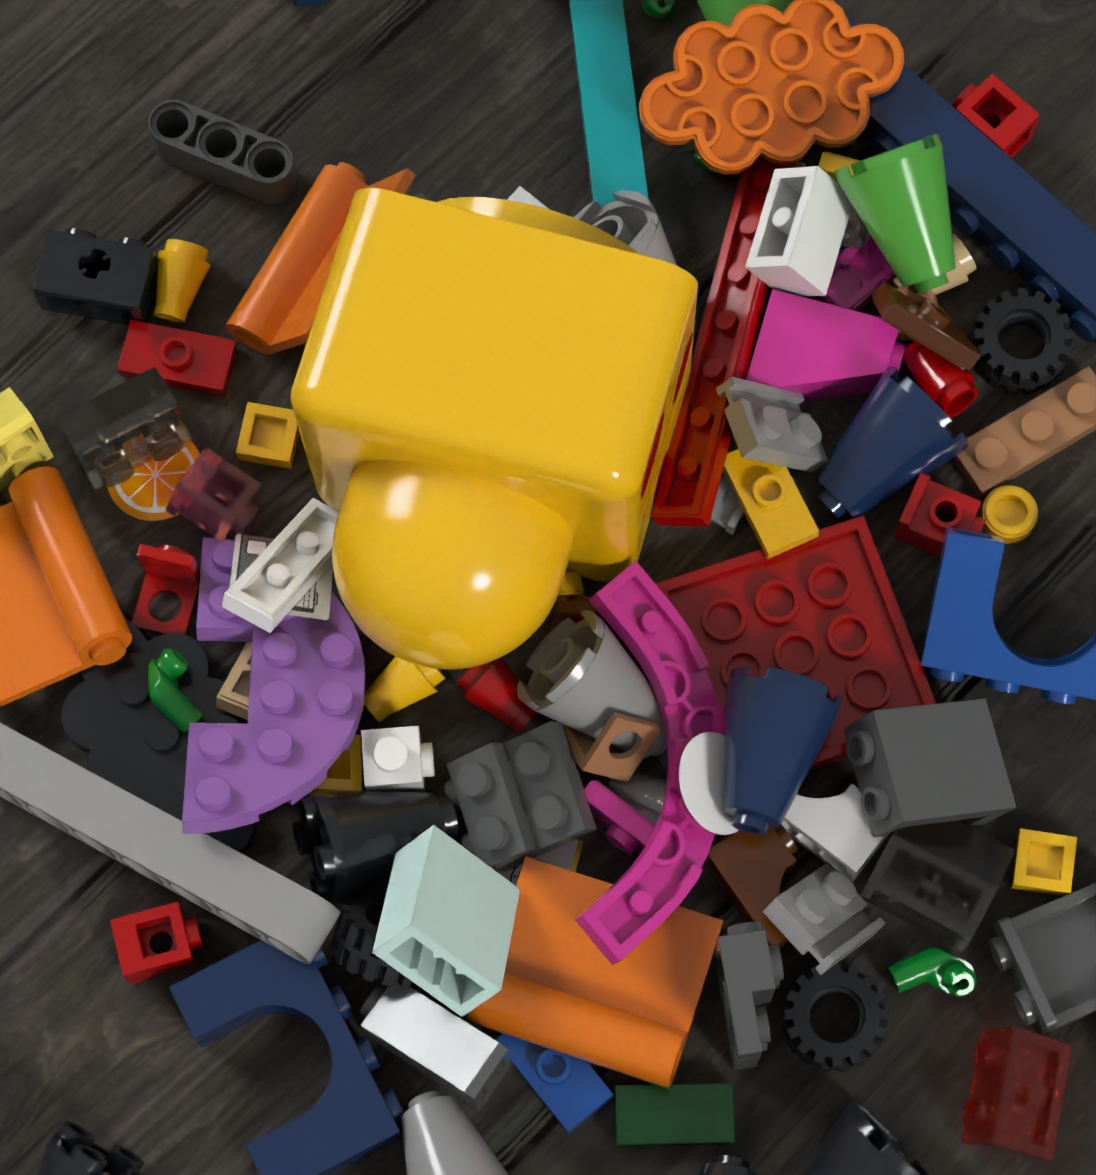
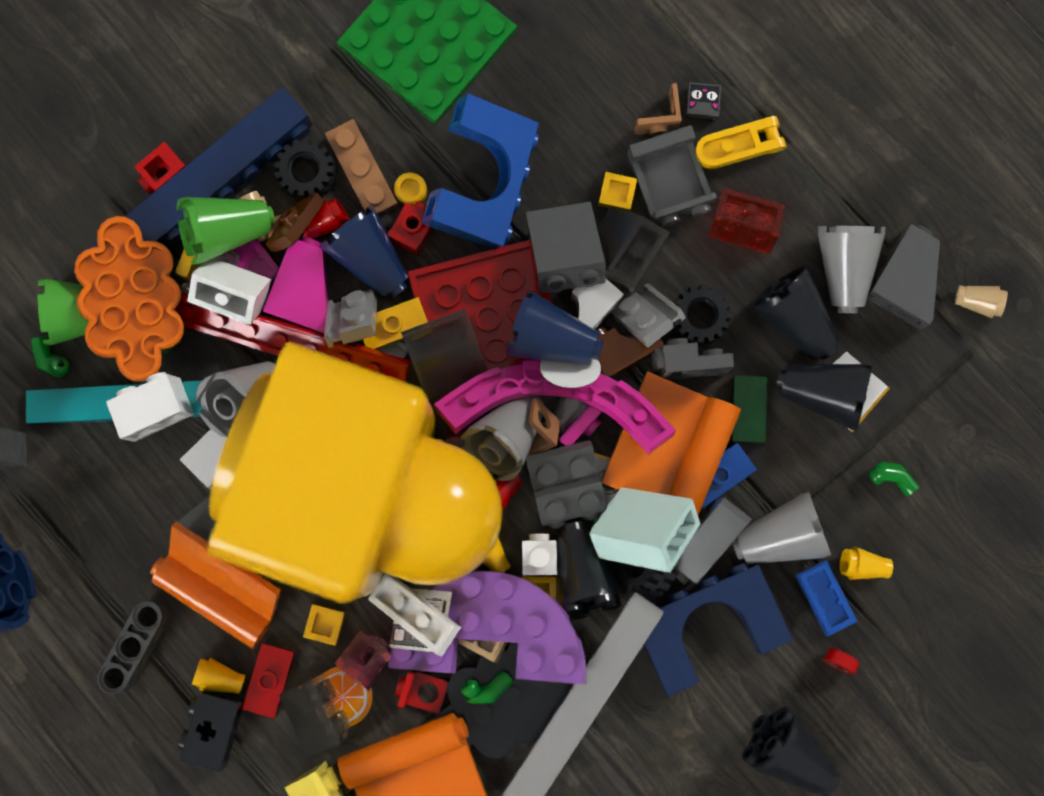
camera: 90 degrees left, 10 degrees up
red brick [110,901,204,985] -> none
green arm [887,947,977,997] -> none
none -> white brick [106,372,194,442]
none -> clear smoke slope [401,309,488,400]

